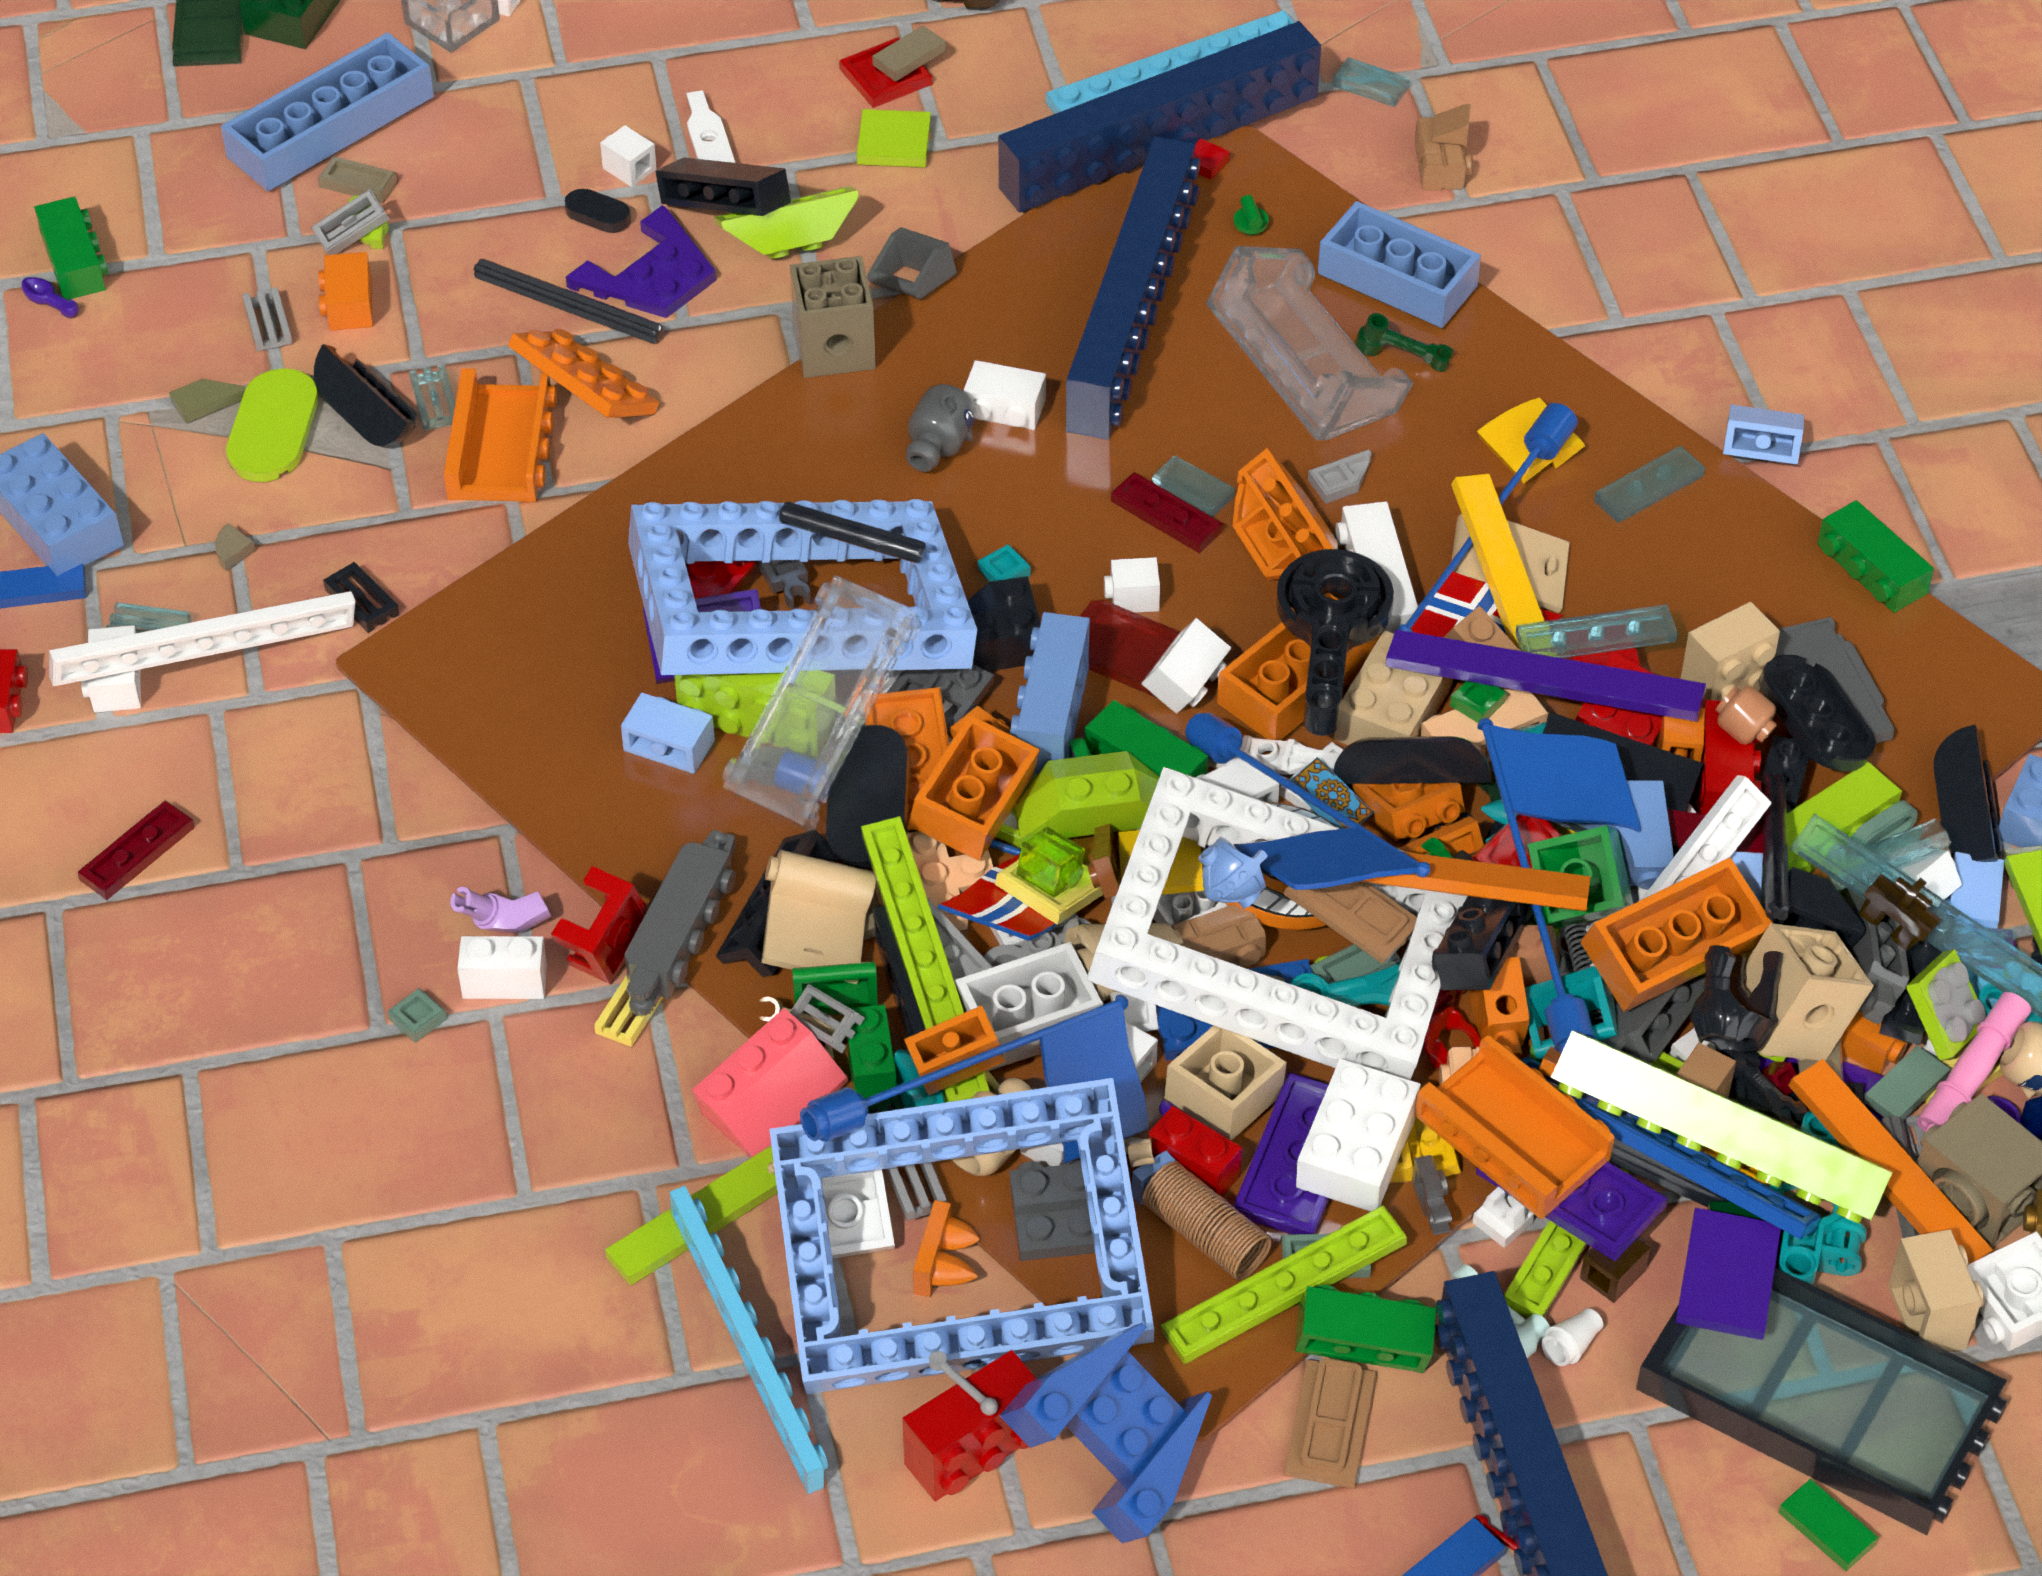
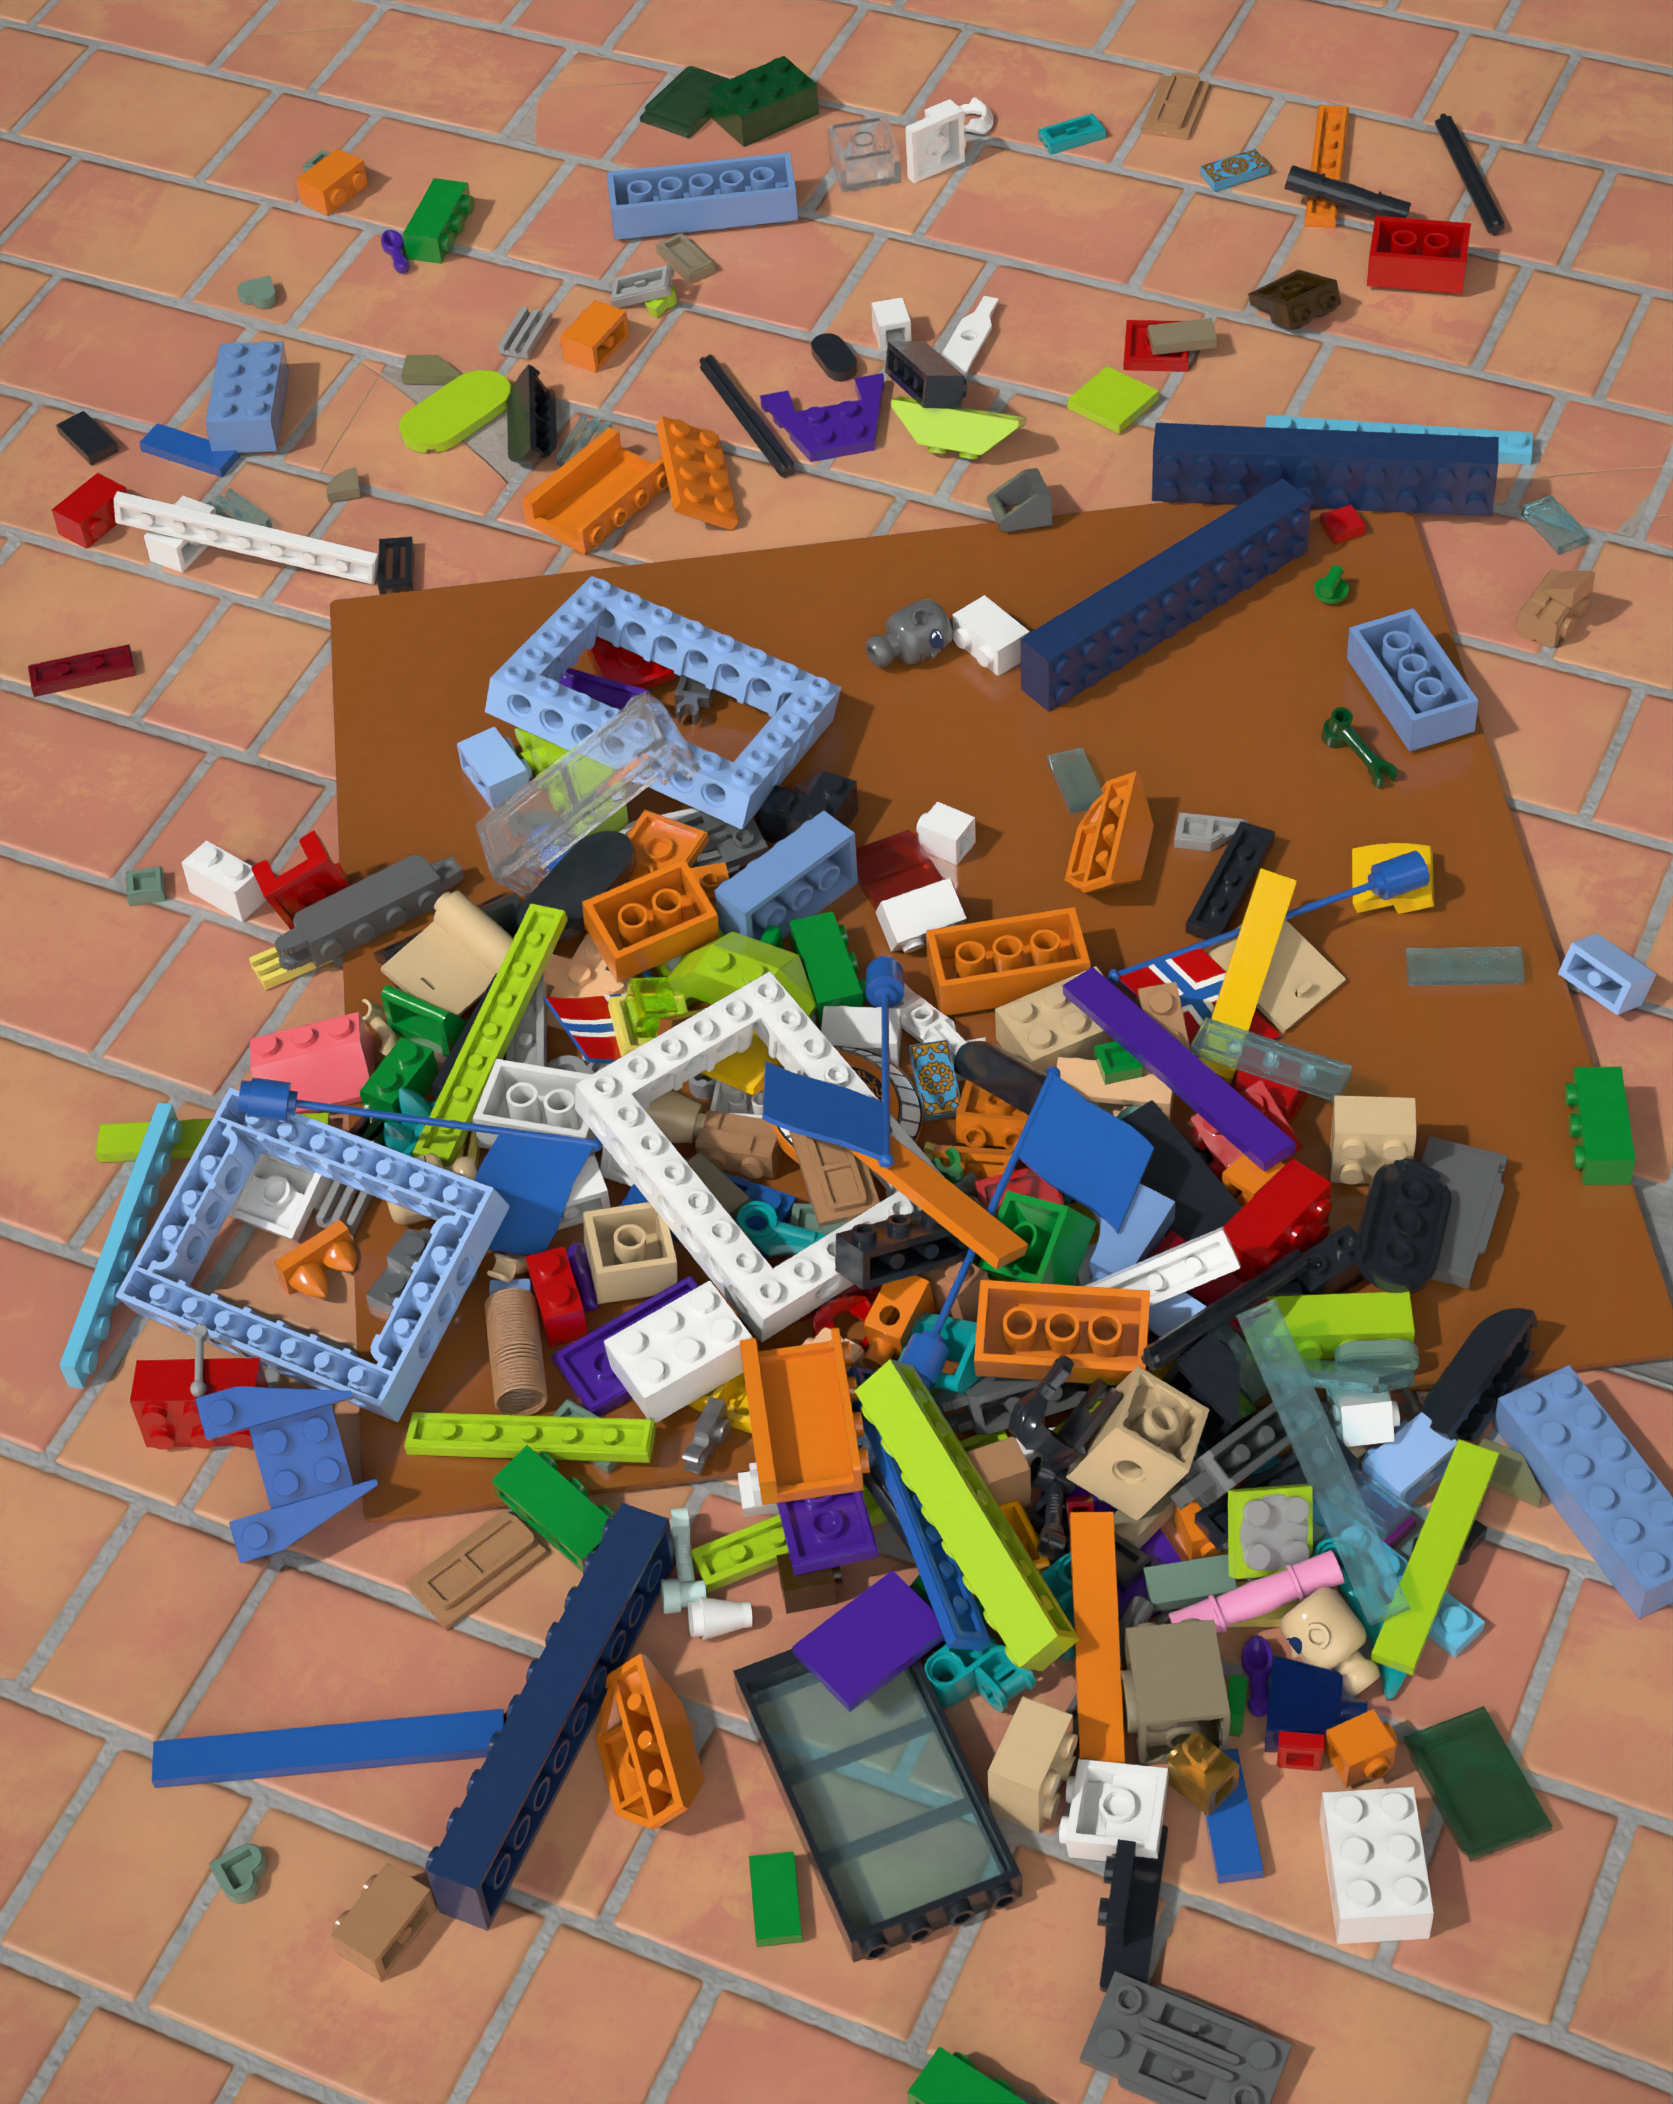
camera: 40 degrees right, 0 degrees up
lavender arm [450,886,552,933] -> none
black axle [779,502,926,563] -> none
dark tan brick [790,256,876,378] -> none
light grey tile [790,984,865,1053] -> none
orange brick [904,1005,1006,1096] -> none
teal tile [978,544,1031,582] -> none
dark red tile [1111,472,1223,554] -> none
medium blue helmet [1198,836,1268,909] -> none
clear windscreen [1206,246,1414,440] -> none
black beam [1276,549,1394,736] -> none
white brick [1336,501,1418,634] -> none
nougat head [1715,685,1777,745] -> none
dark brown hips [1859,874,1941,950] -> none
none -> orange wedge [595,1653,705,1831]
none -> black plate [1186,821,1275,939]

